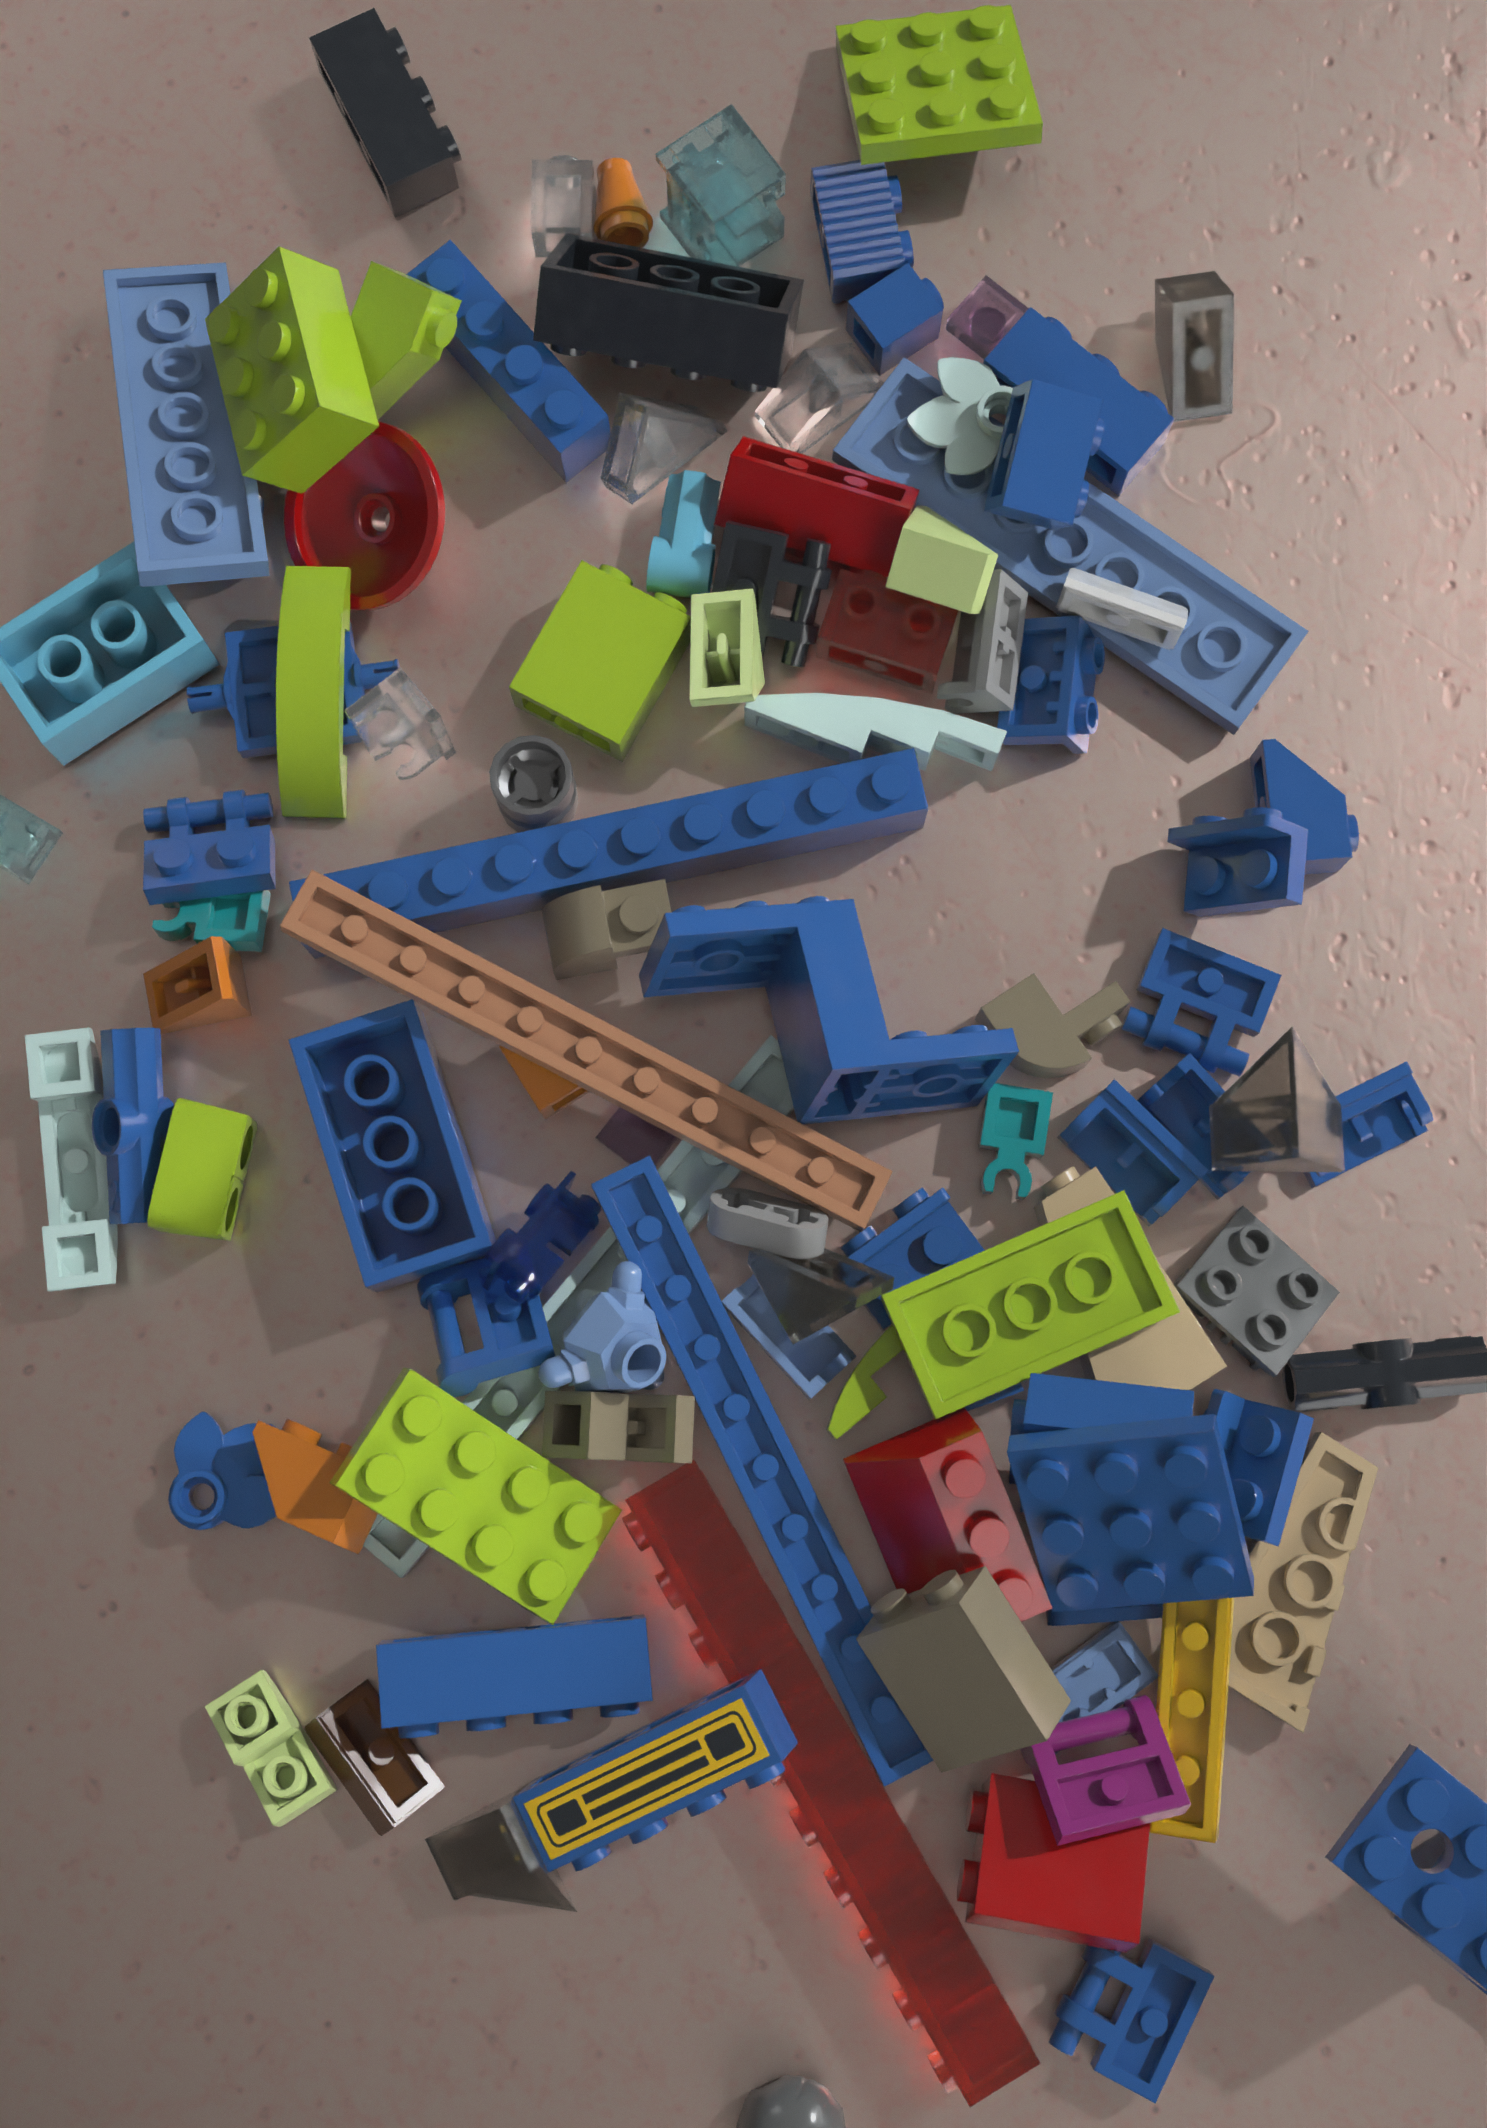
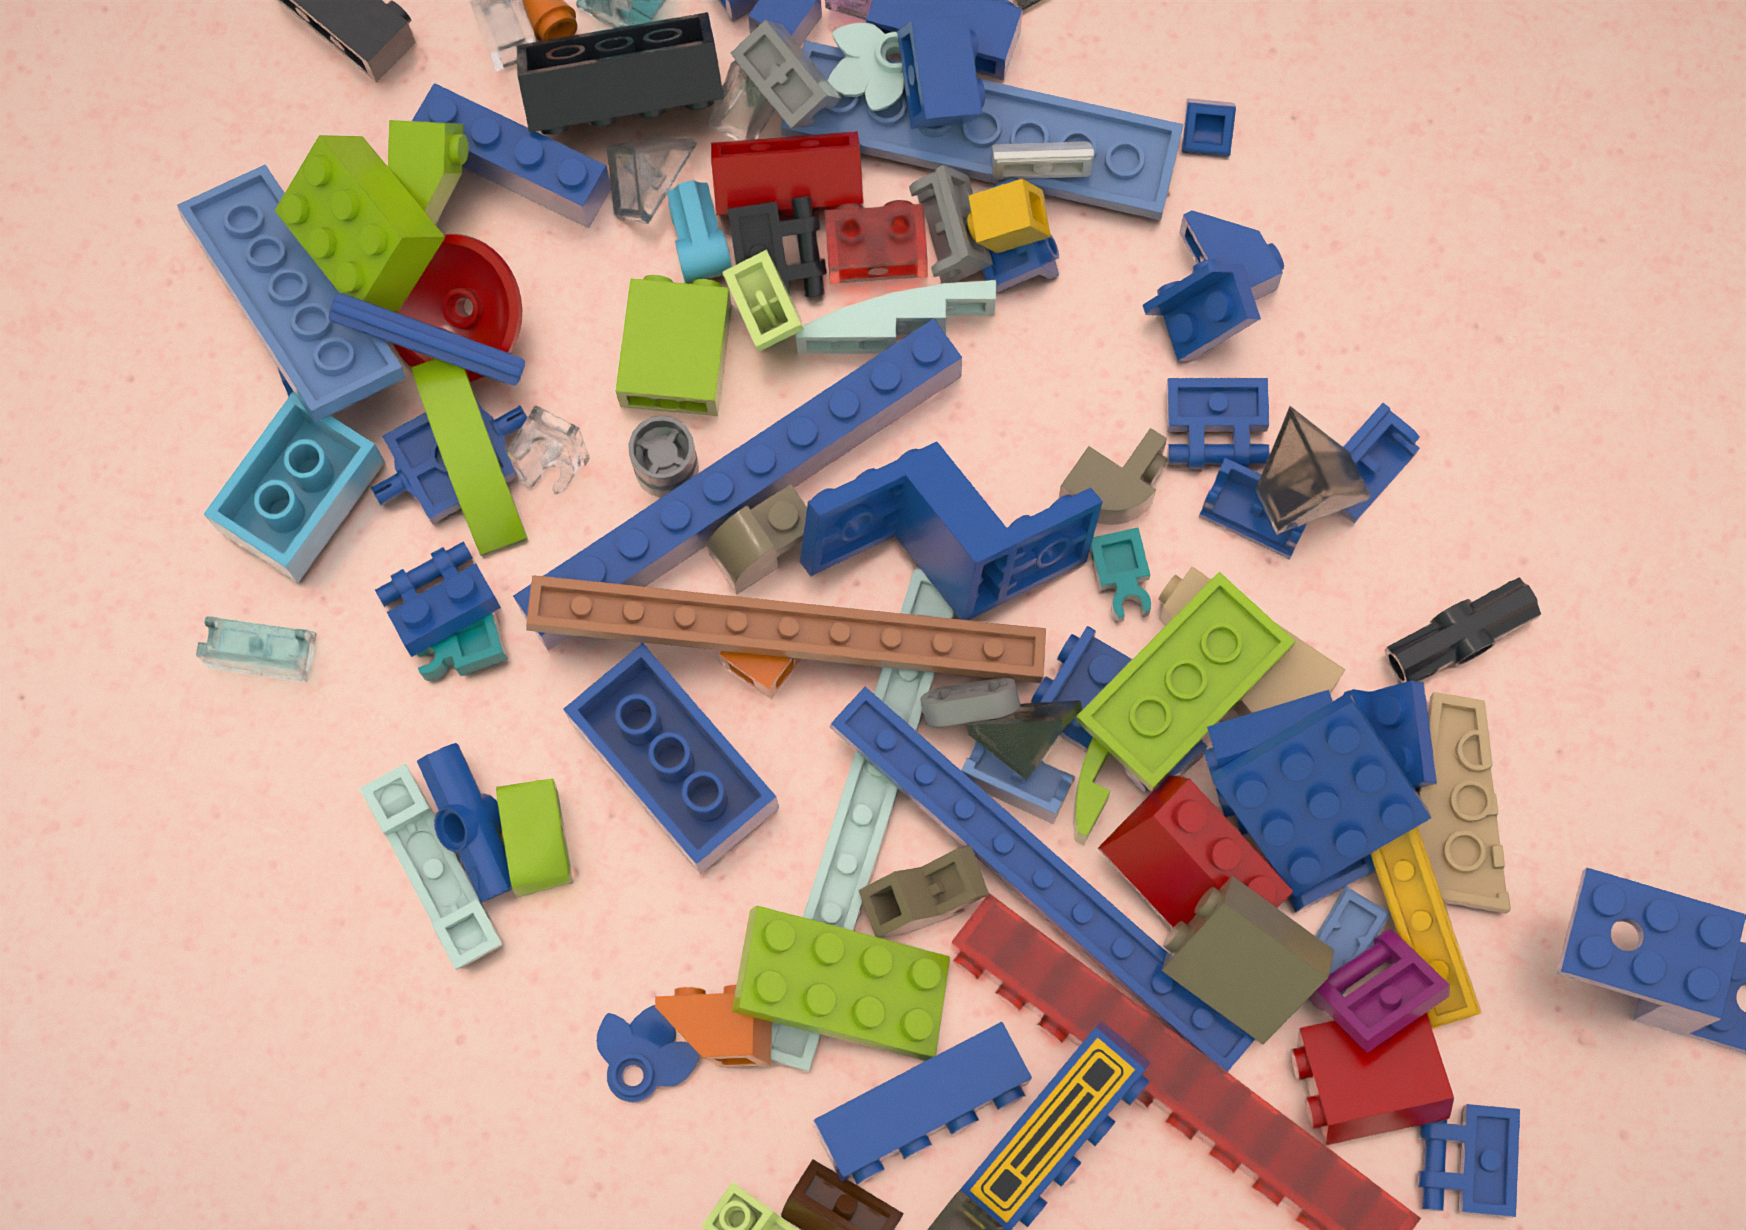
camera: 20 degrees left, 5 degrees down
orange slope [143,936,252,1034] -> none
blue plate [417,1246,556,1397] -> none
clear blue hinge [483,1170,601,1303] -> none
medium blue rock [538,1261,666,1393] -> none
tile [595,1107,678,1166] -> none
yellowish green slope [885,505,998,614] -> none
blue hinge [1057,1079,1208,1226] -> none
dark grey hinge [1173,1206,1340,1378] -> none
none -> blue axle [328,293,525,386]
none -> light grey hinge [730,20,842,129]
none -> yellow brick [967,178,1051,253]
none -> blue slope [1182,98,1236,155]

